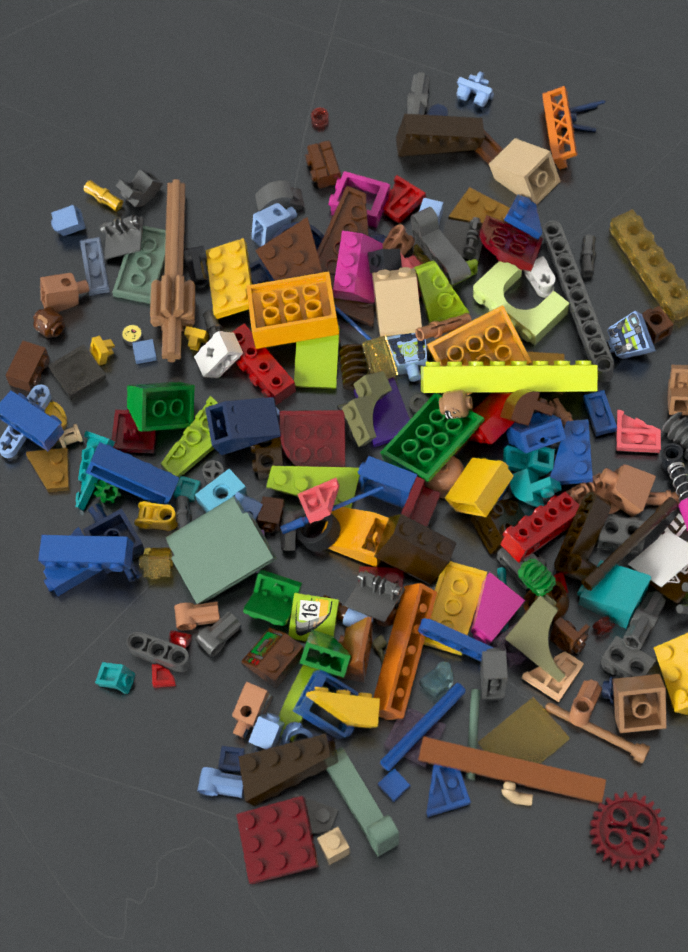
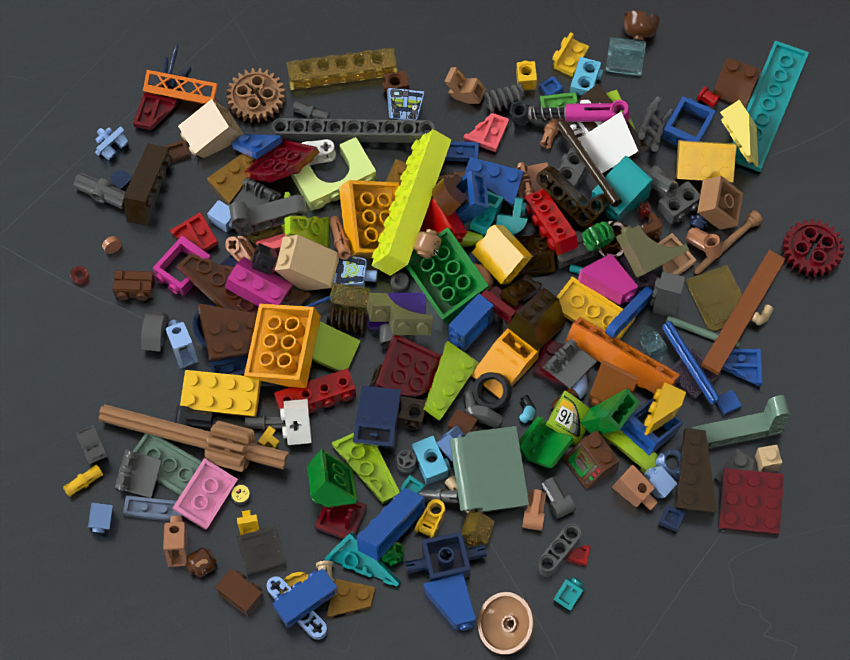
camera: 75 degrees left, 0 degrees up
blue brick [38,535,134,572] -> none
medium blue tile [132,339,157,364] -> none
red tile [169,630,192,648] -> none
medium blue piece [197,767,244,798] -> none
blue piece [280,485,384,534] -> none
coral wing [298,478,340,523] -> none
nougat torso [600,465,656,517] -> none
none -> nougat tile [102,236,122,254]
none -> dark red wing [133,93,178,131]
none -> bright pink plate [172,458,238,530]
none -> medium nougat gear [226,68,285,123]
none -> lime cone [460,231,483,248]
none -> medium nougat dish [477,592,535,654]
none -> dark brown plate [500,274,542,307]
none -> medium azure arm [520,395,536,423]

